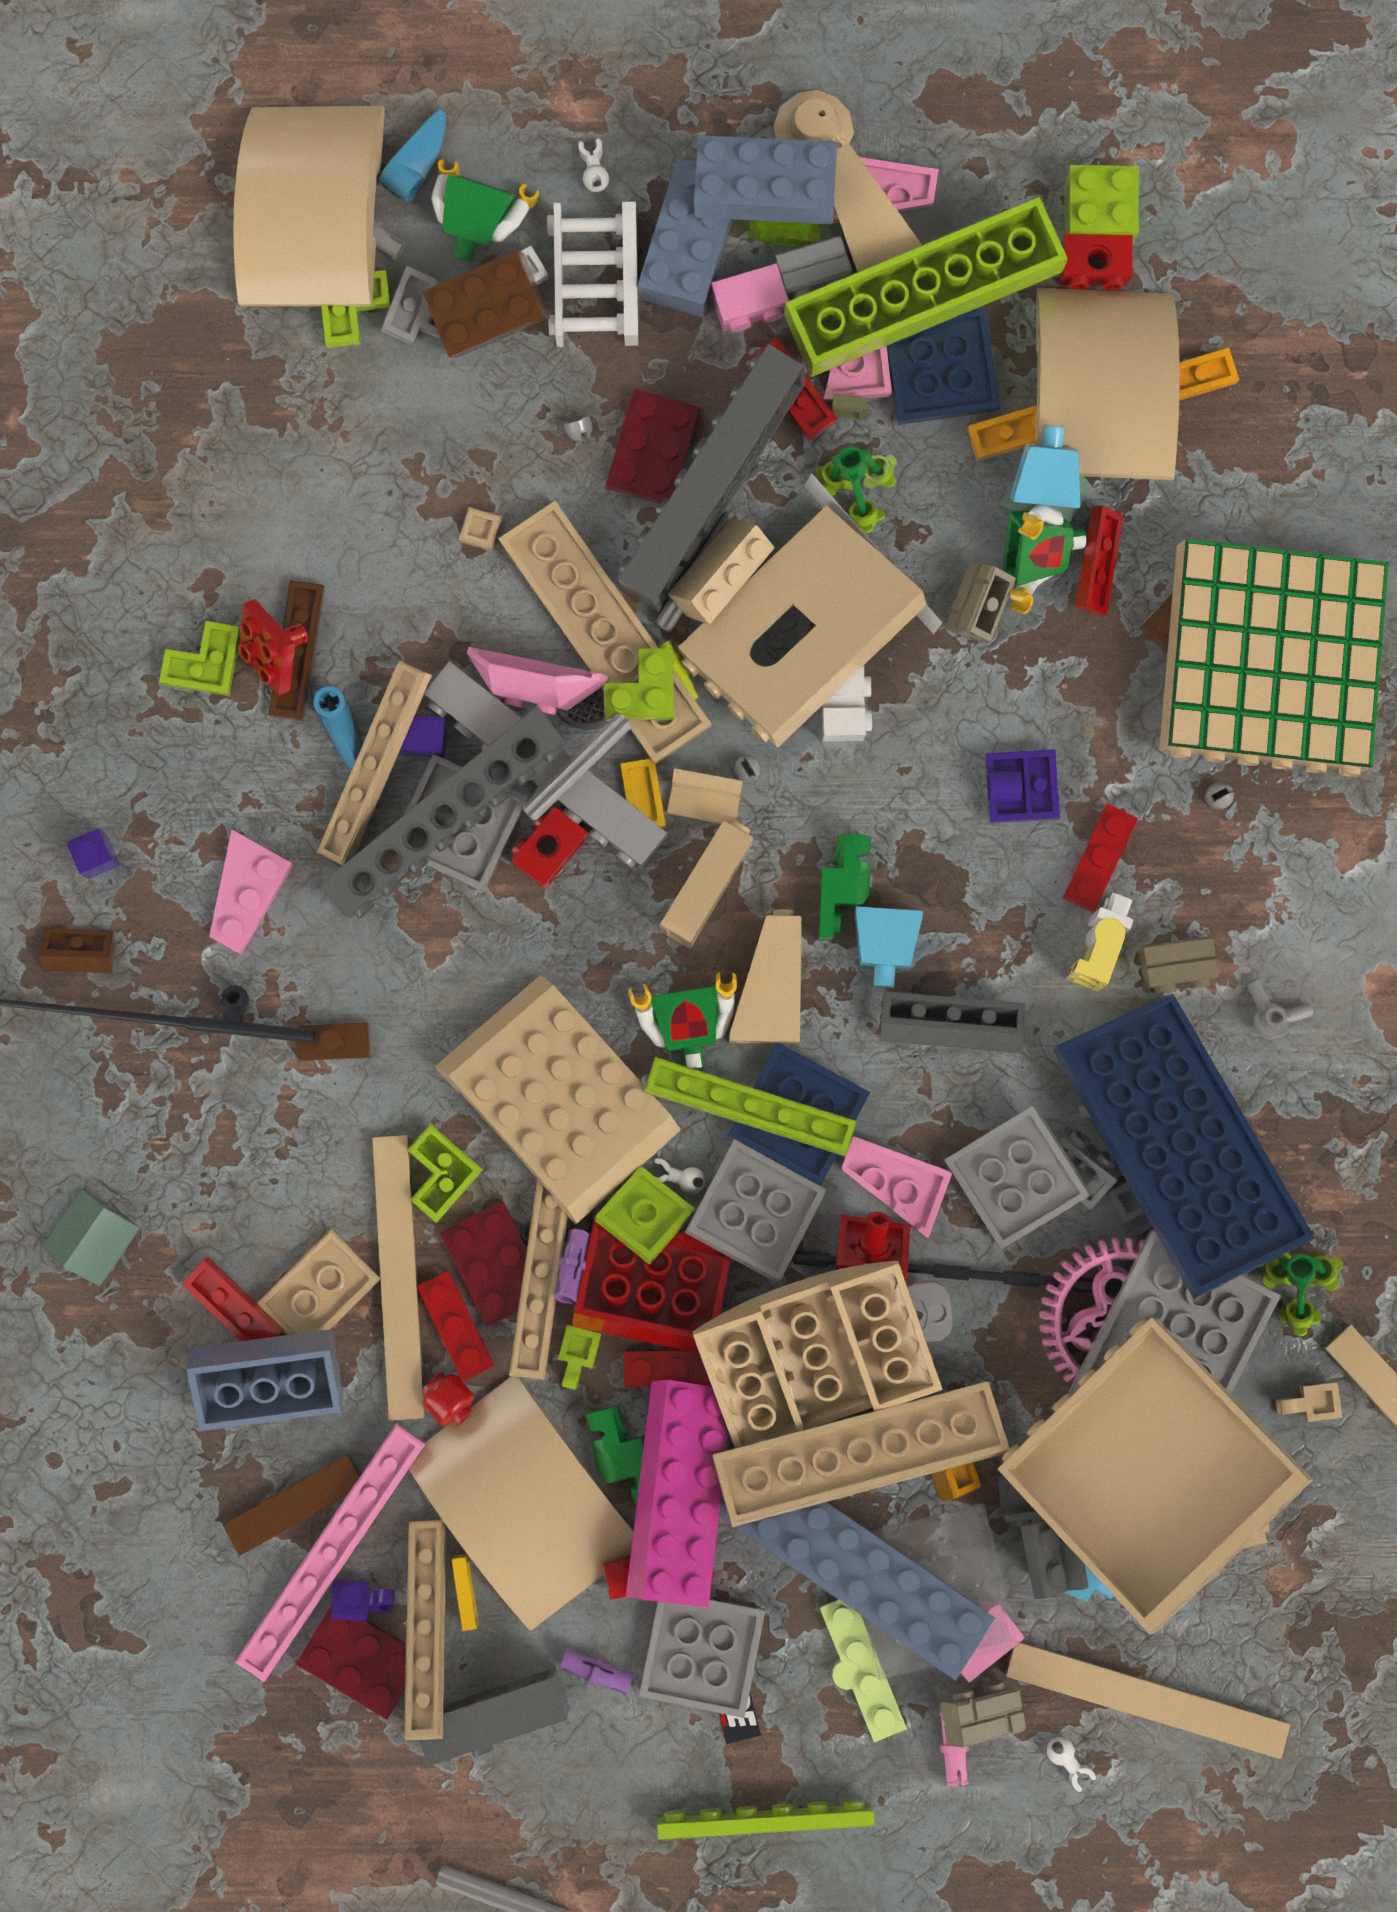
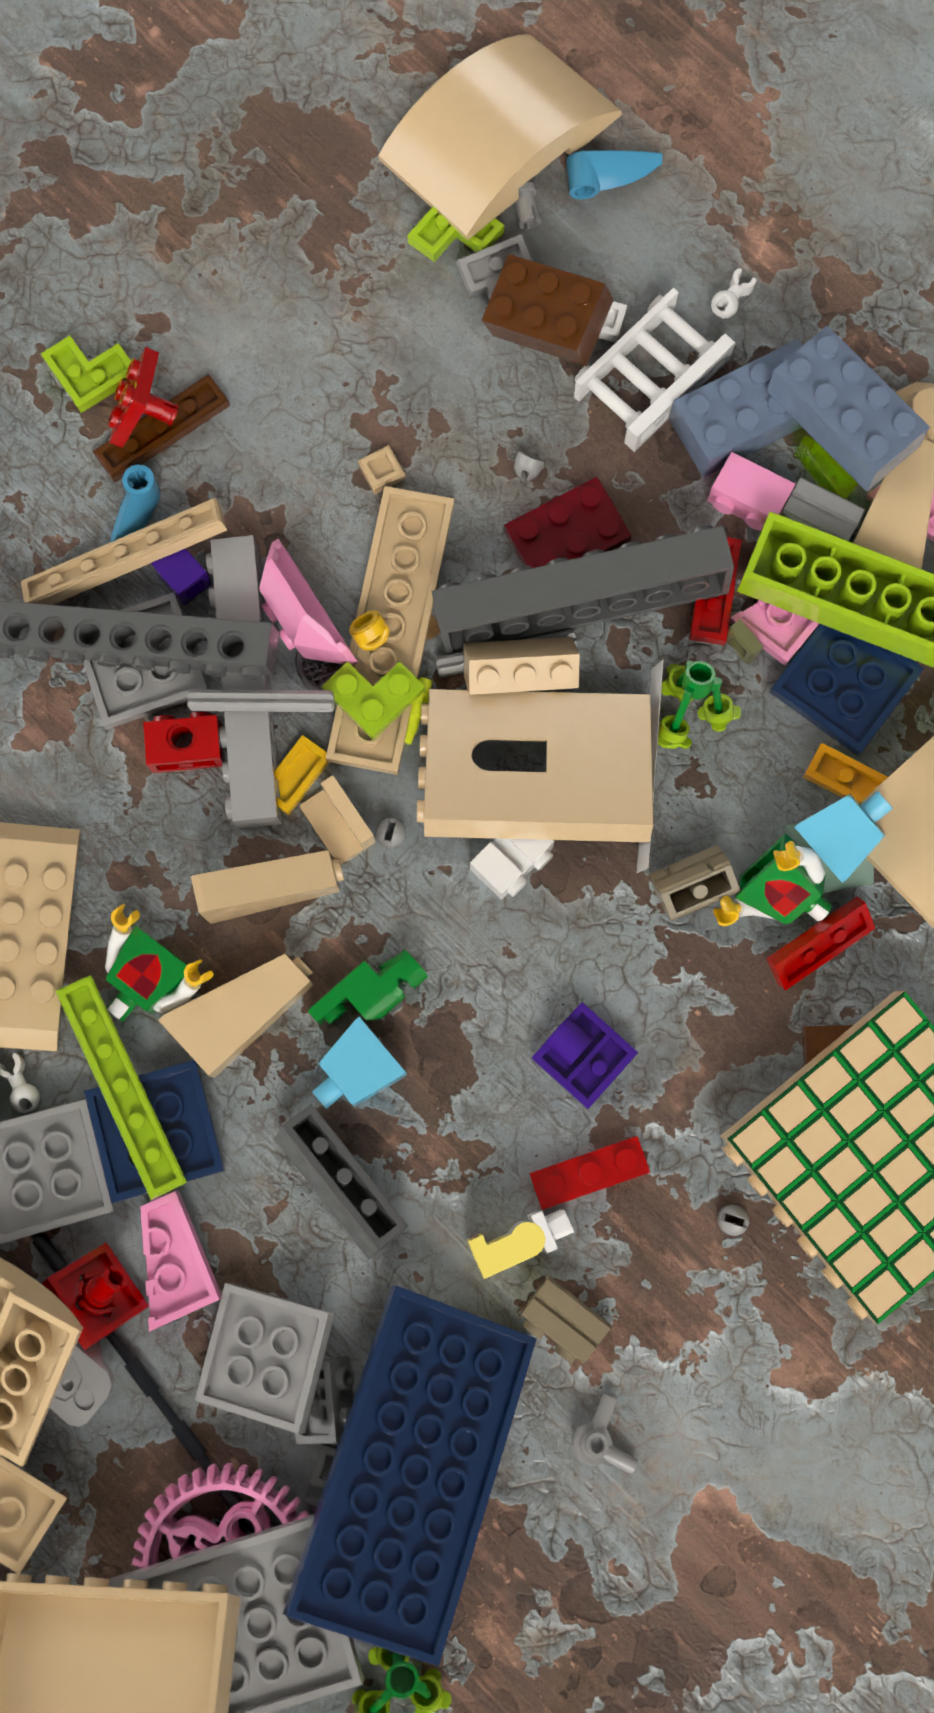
camera: 50 degrees right, 5 degrees down
green torso [431,159,539,261] -> none
none -> yellow tile [349,610,390,651]

